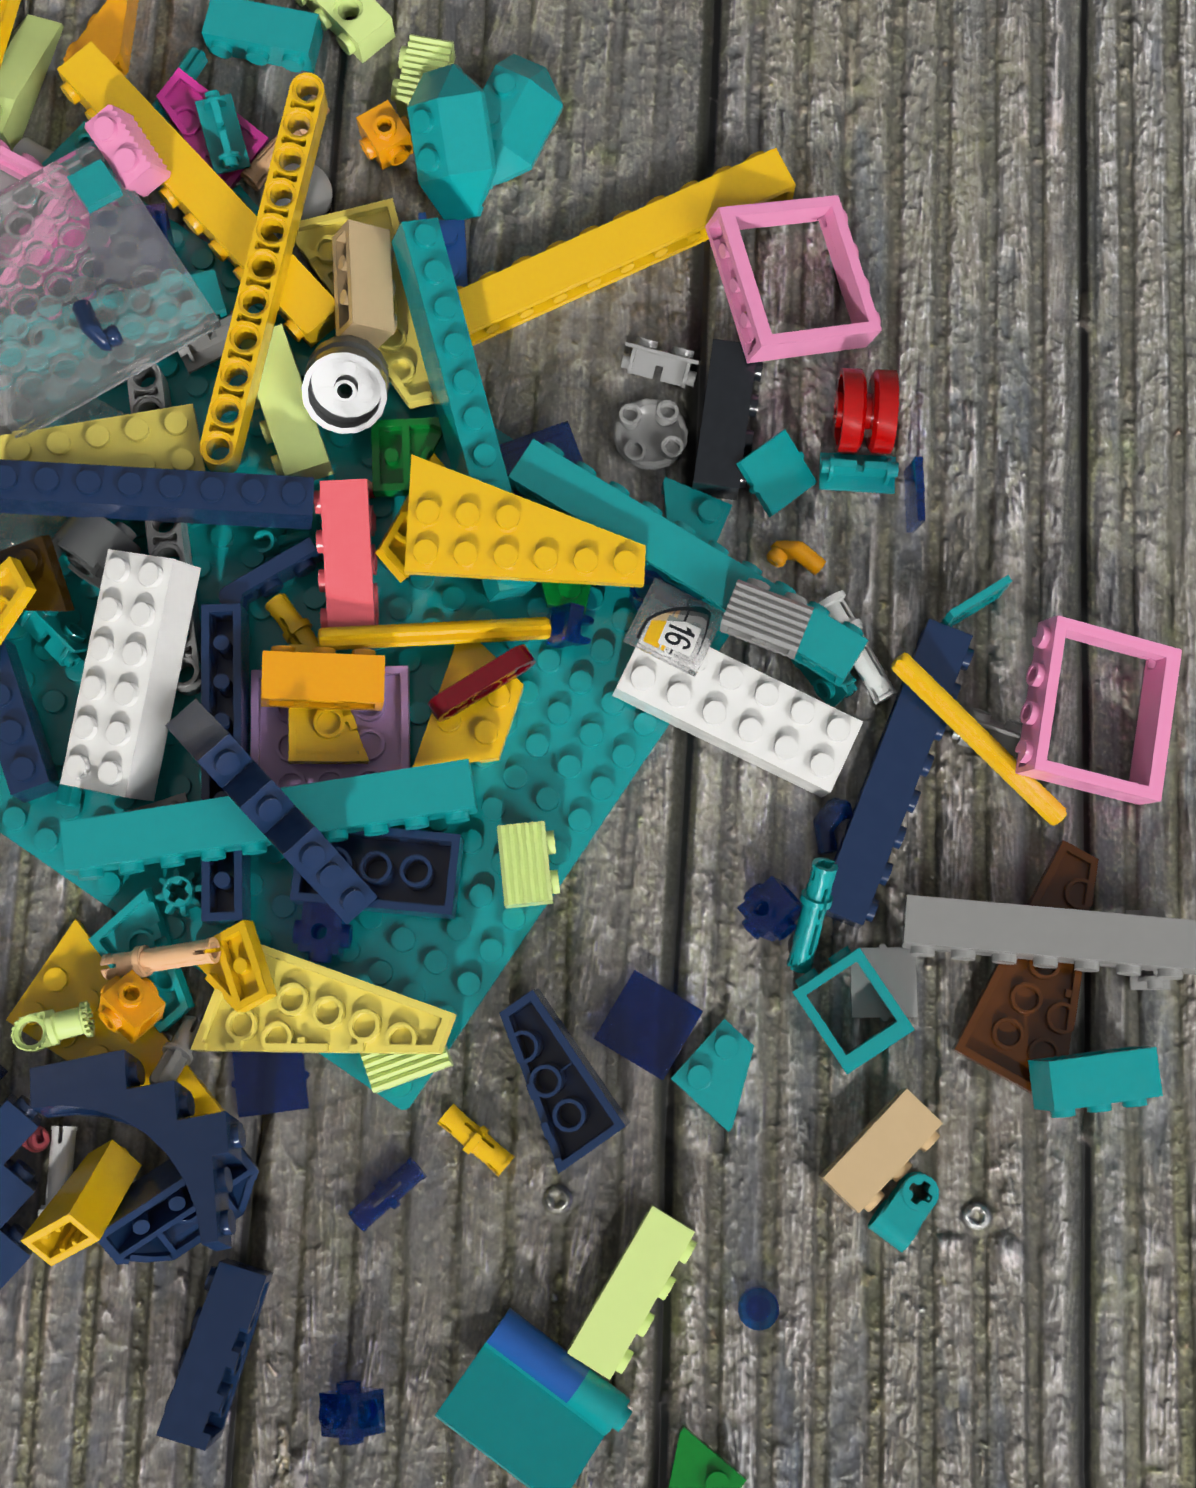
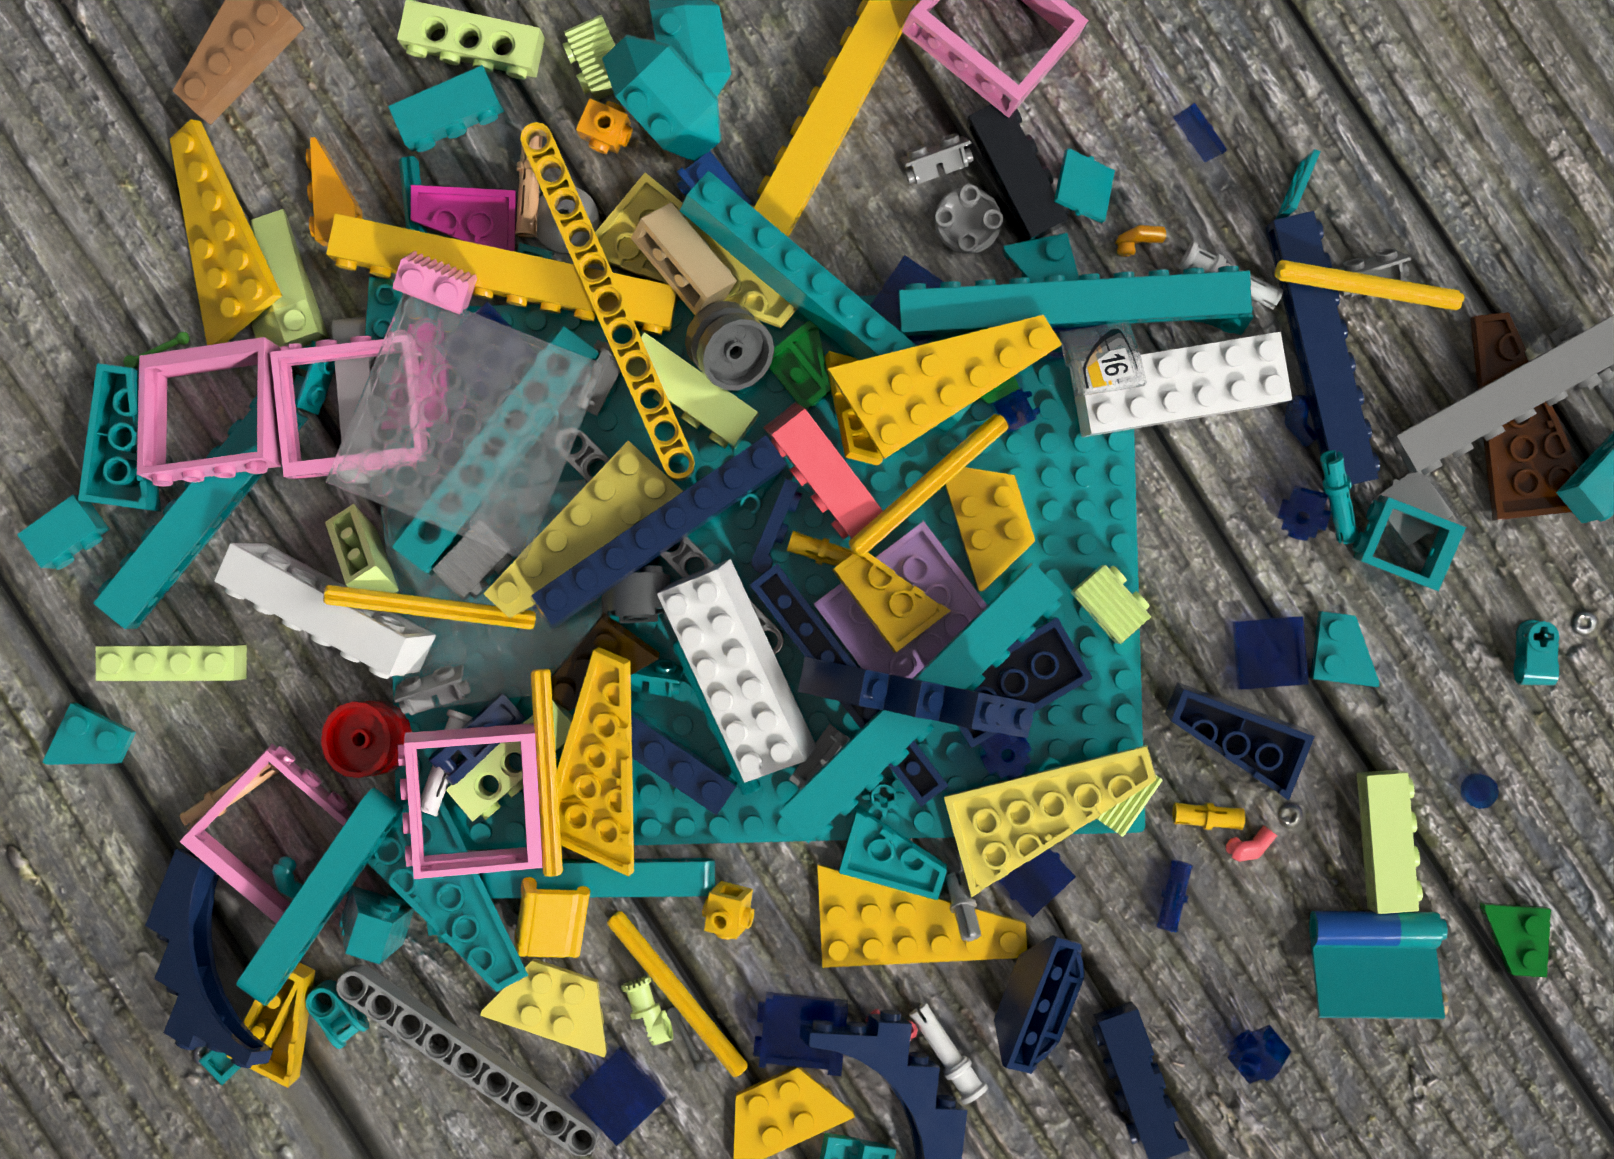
camera: 40 degrees left, 10 degrees up
yellowish green connector [11,1001,95,1052] -> none
yellow slope [21,1139,142,1266] -> none
dark blue arch [30,1050,246,1251] -> none
teal tile [67,159,123,214] -> none
dark blue arm [72,299,123,351] -> none
light orange brick [98,970,166,1044] -> none
light nougat pin [100,937,221,980] -> none
teal hinge [195,90,251,175] -> none
yellow wing [198,920,277,1012] -> none
light orange brick [261,645,385,711] -> none
dark red beam [427,644,536,722] -> none
light grey brick [719,578,814,659] -> none
teal hinge [819,452,899,494] -> none
tan brick [819,1088,943,1213] -> none
red wheel [833,368,899,454] -> none
bright pink window [1015,615,1182,805] -> none
none -> coral arm [1225,825,1277,862]

